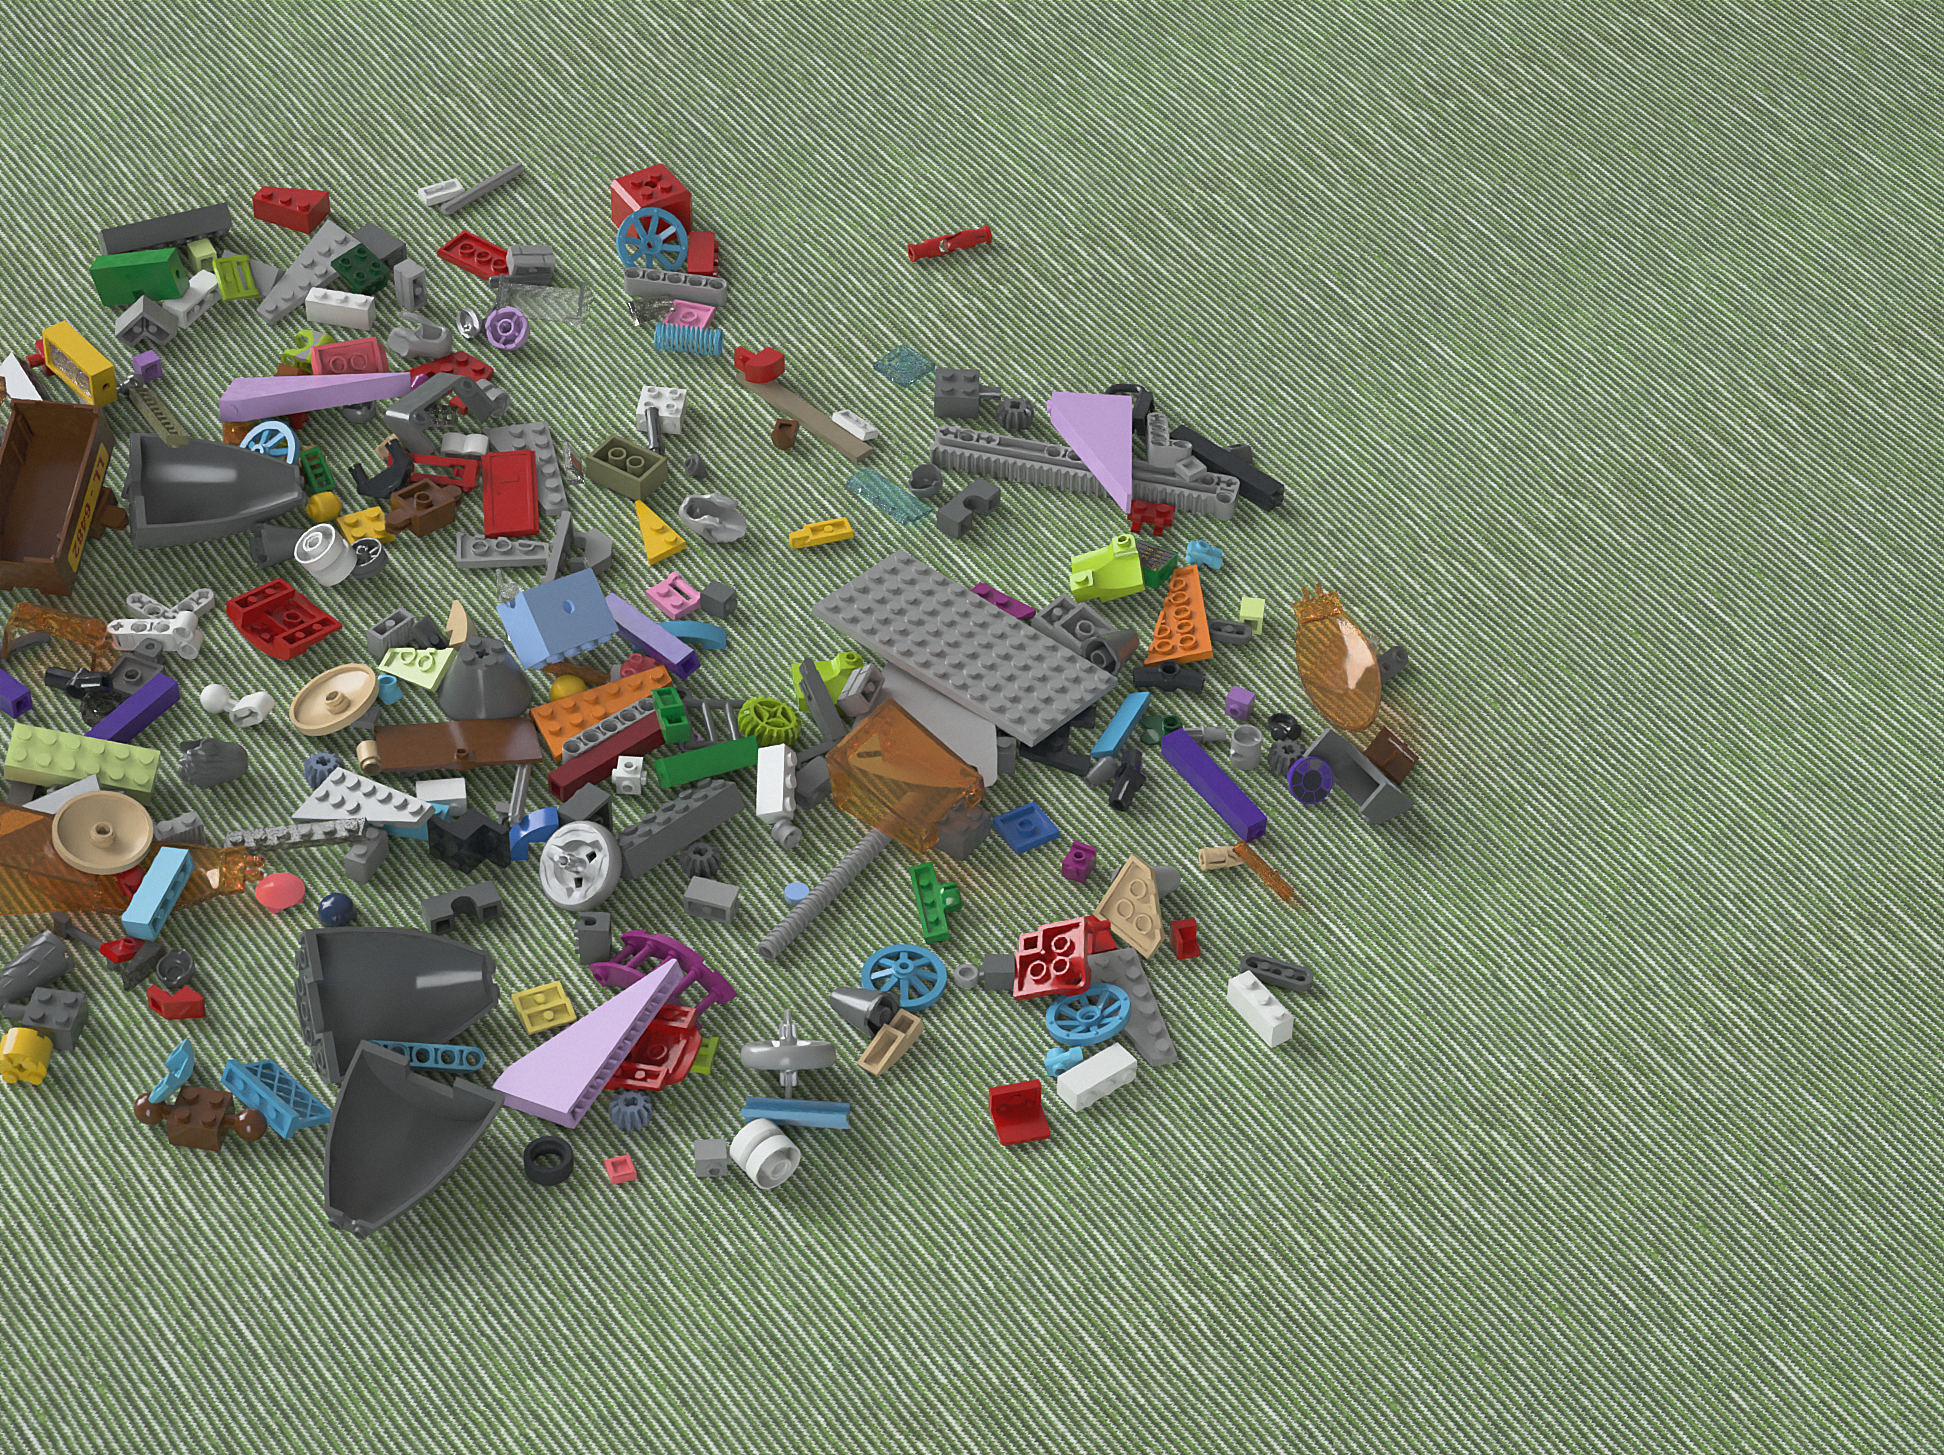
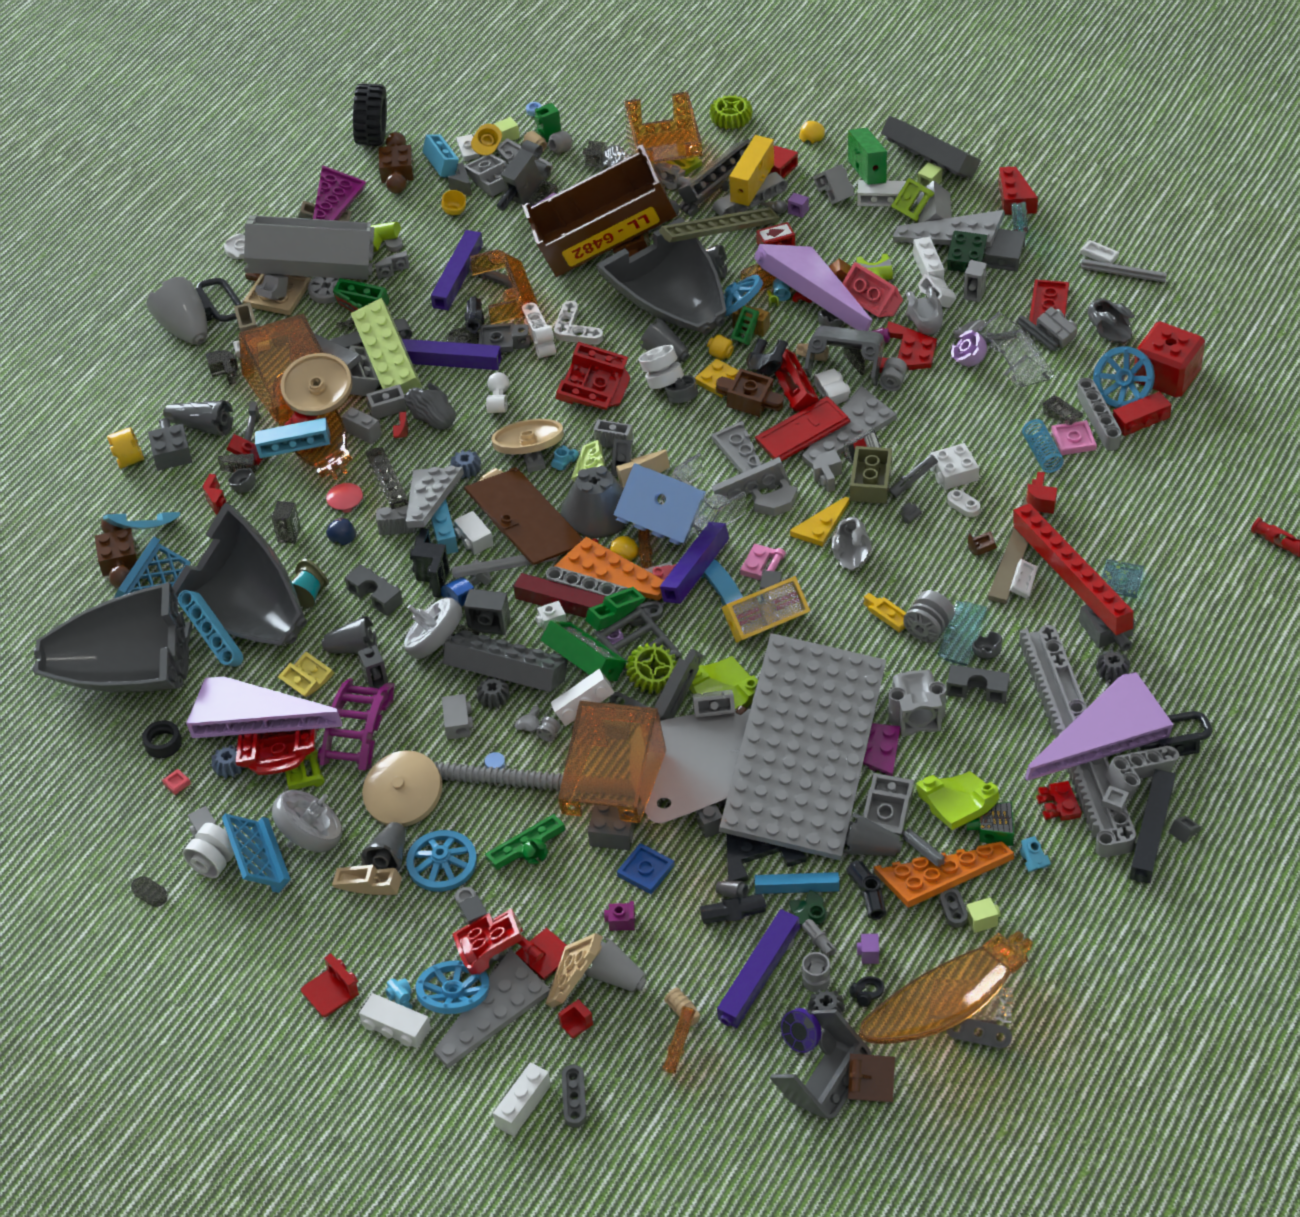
camera: 70 degrees right, 5 degrees up
none -> clear smoke tile [131,876,168,907]
none -> clear smoke brick [271,501,301,544]
none -> dark grey cone [321,616,377,654]
none -> tan dish [362,751,442,827]
none -> light grey brick [366,384,406,419]
none -> red slope [393,412,408,438]
none -> light grey rock [514,706,540,732]
none -> clear brick [721,576,811,643]
none -> brick [756,222,795,247]
none -> yellow hair [799,121,825,144]
none -> light grey brick [813,449,842,492]
none -> light grey piece [888,670,946,736]
none -> dark grey axle [902,828,945,867]
none -> light grey wheel [903,590,955,643]
none -> white brick [918,274,956,308]
none -> white plate [947,490,980,517]
none -> clear light blue head [1012,202,1028,234]
none -> red brick [1013,503,1134,635]
none -> dark grey hair [1088,298,1135,344]

